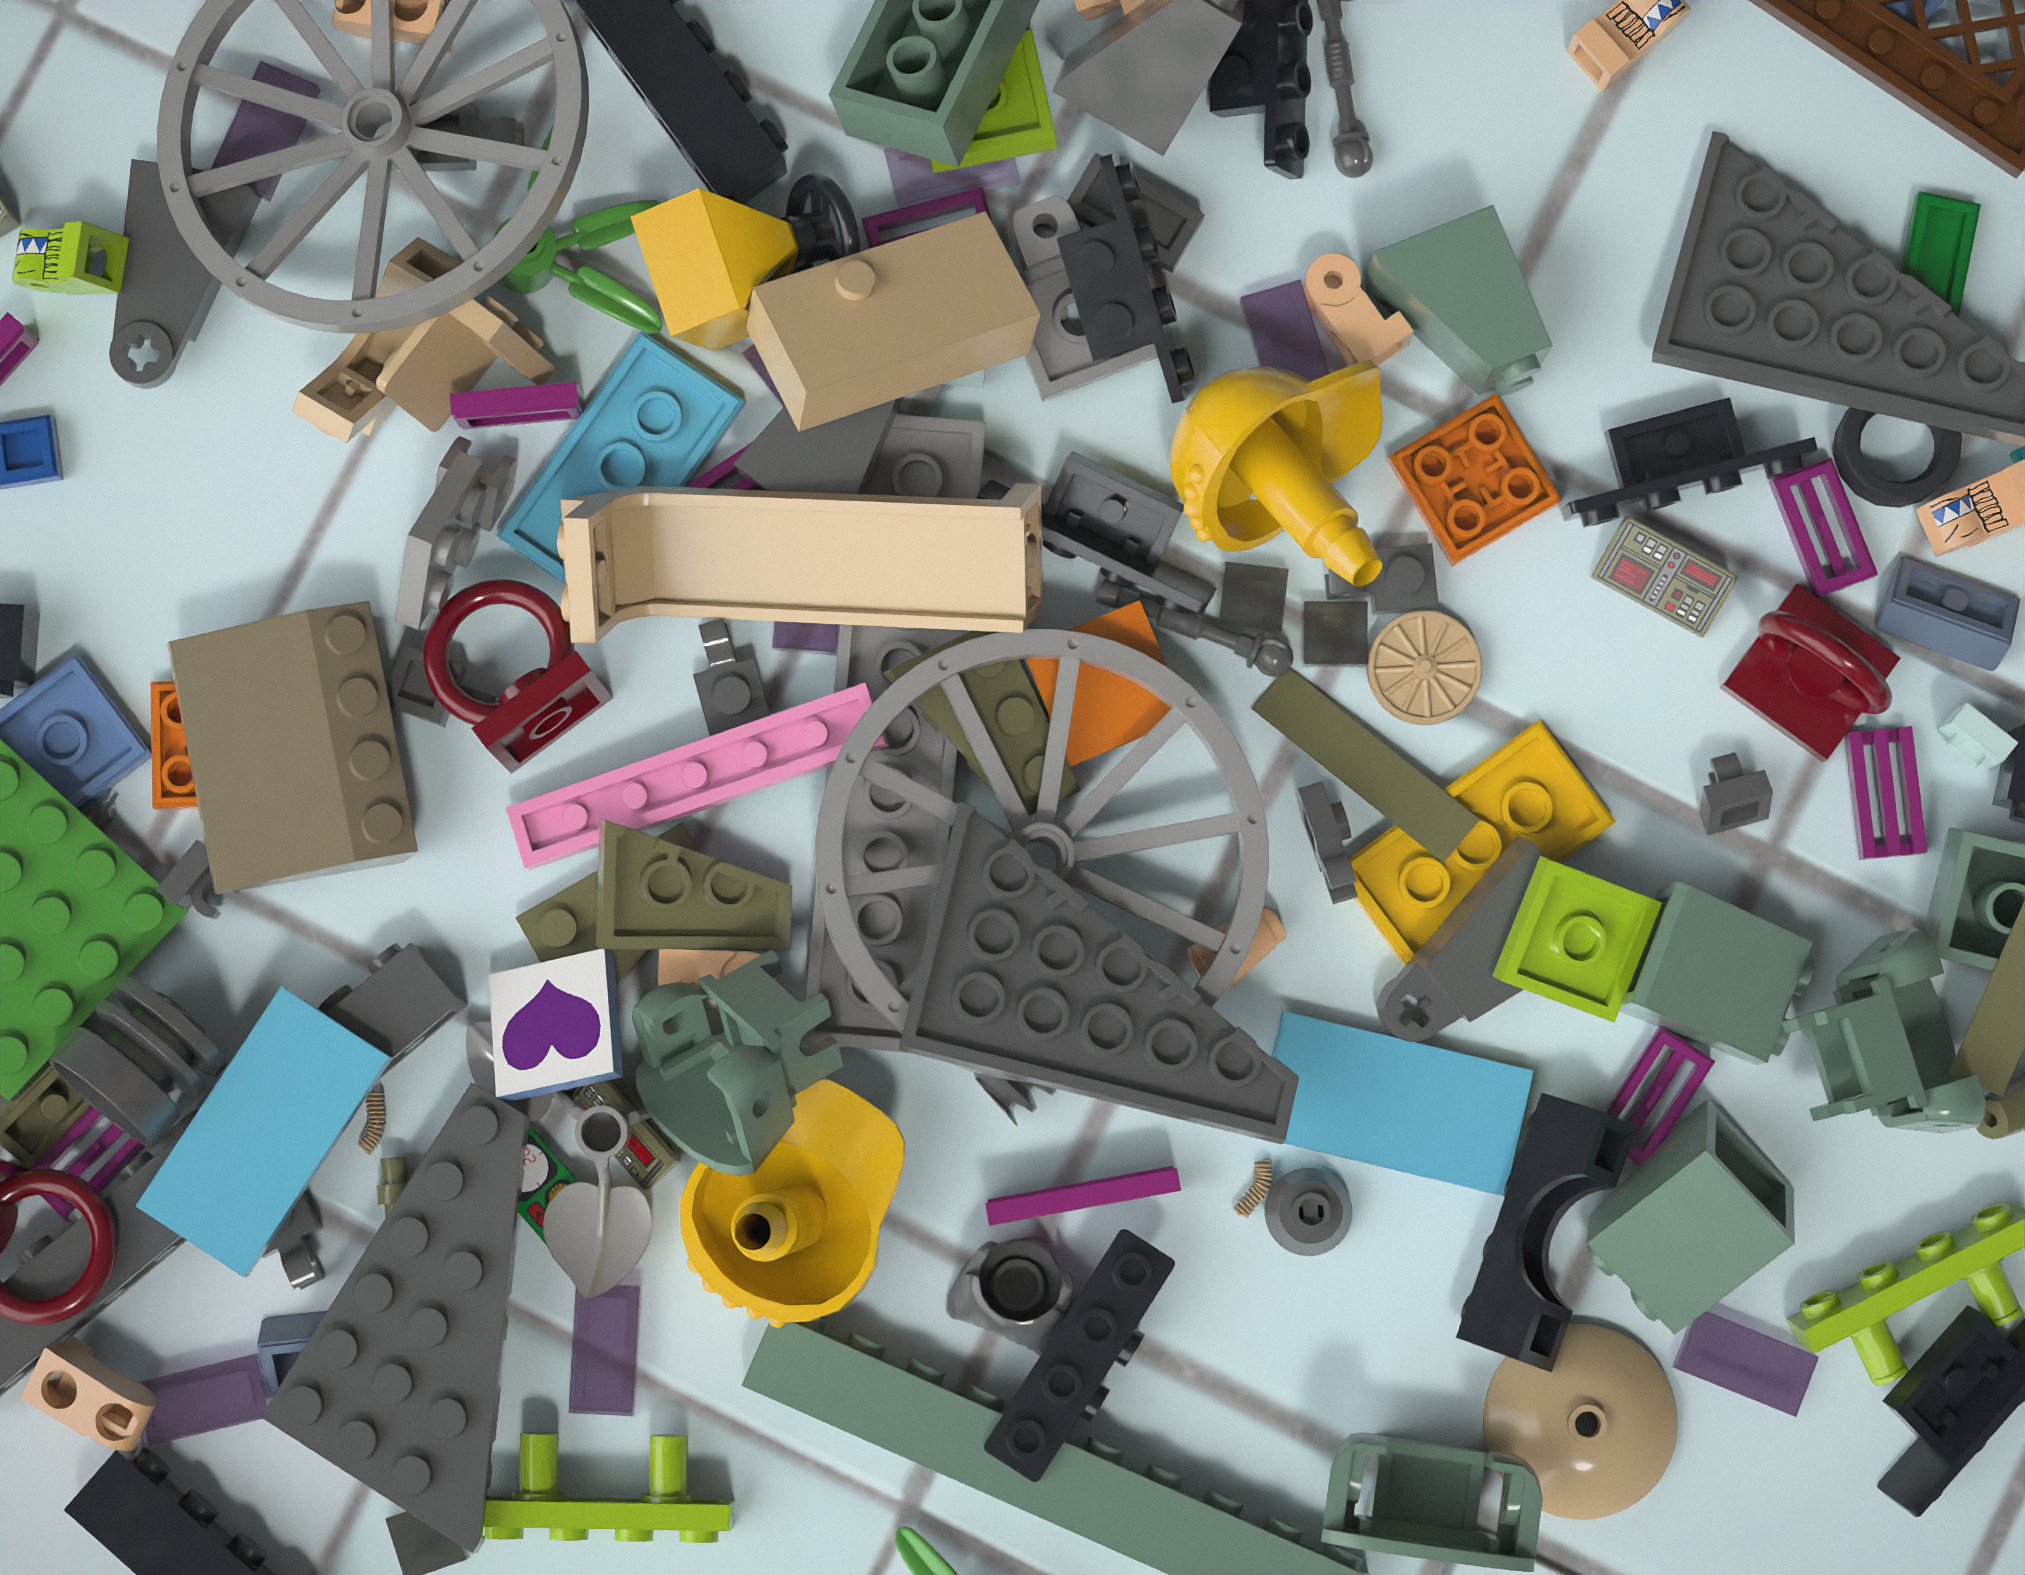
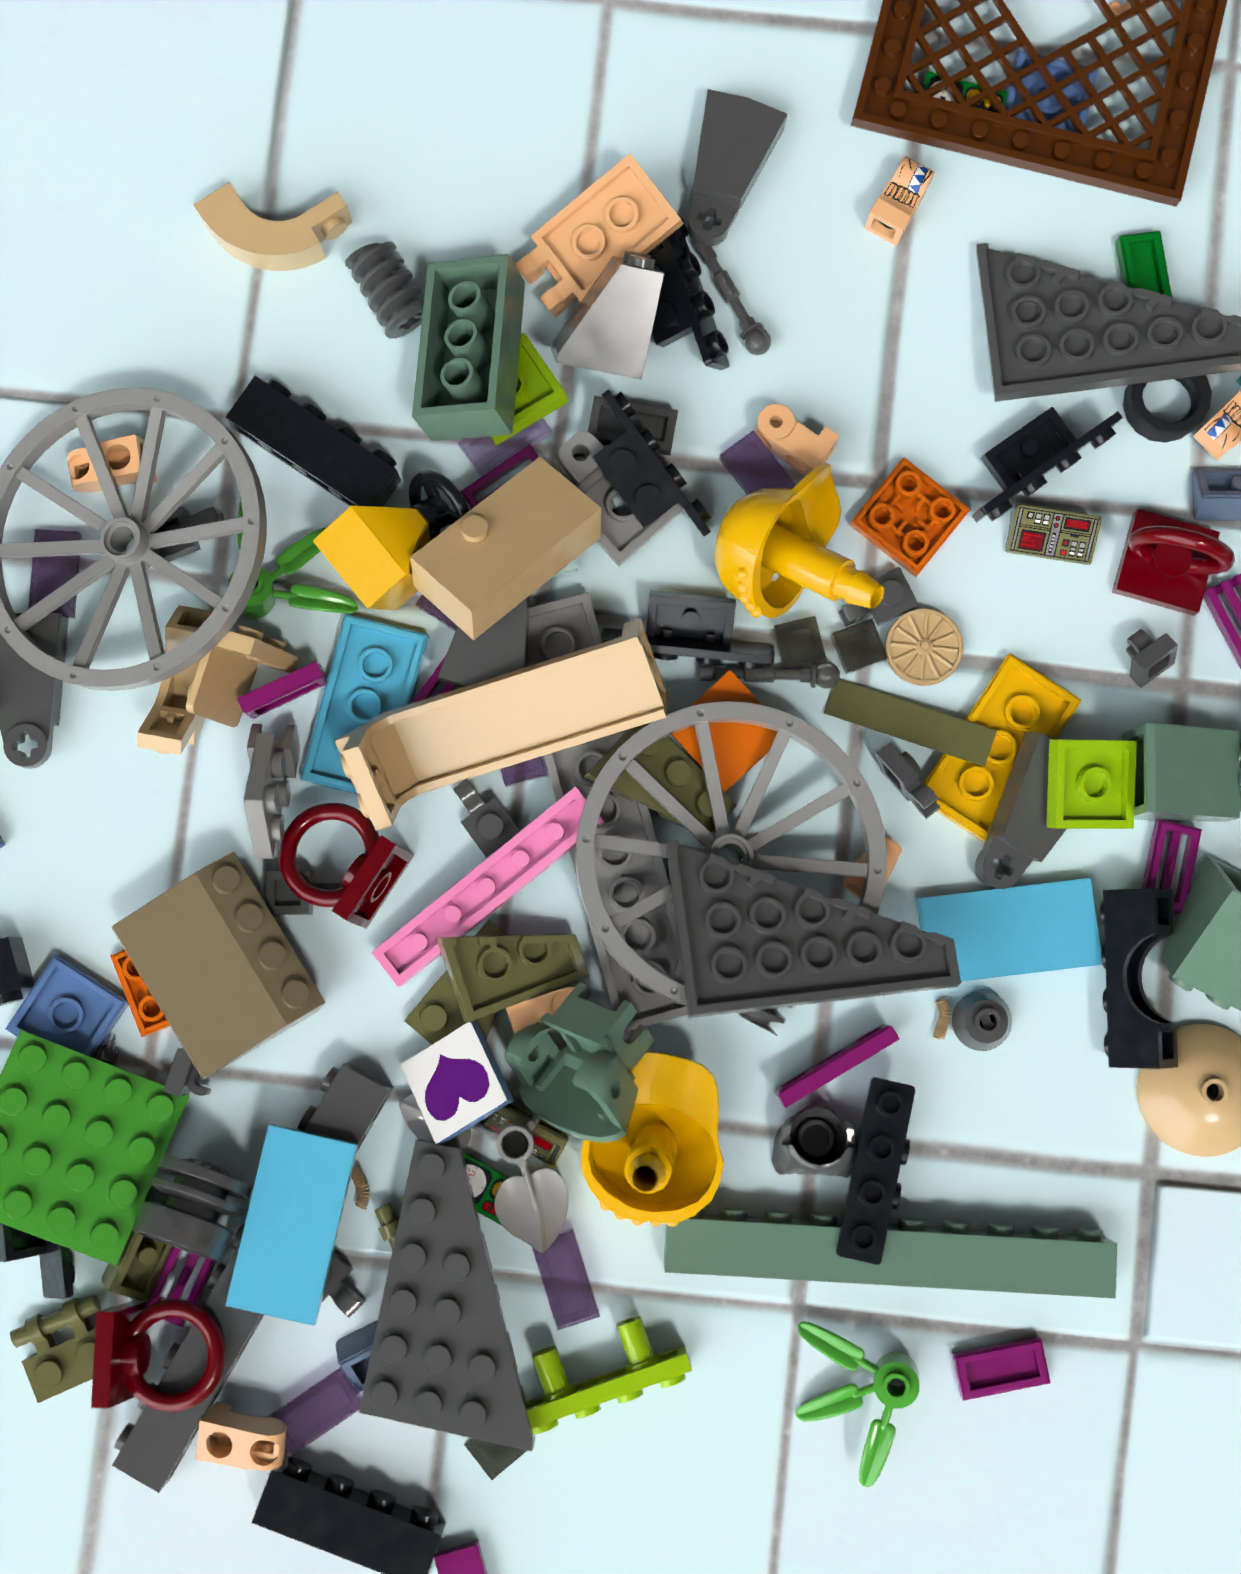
camera: 25 degrees left, 0 degrees up
sand green piece [1321,1432,1543,1572] -> none
sand green slope [1363,205,1553,397] -> none
magenta tile [1769,457,1878,599] -> none

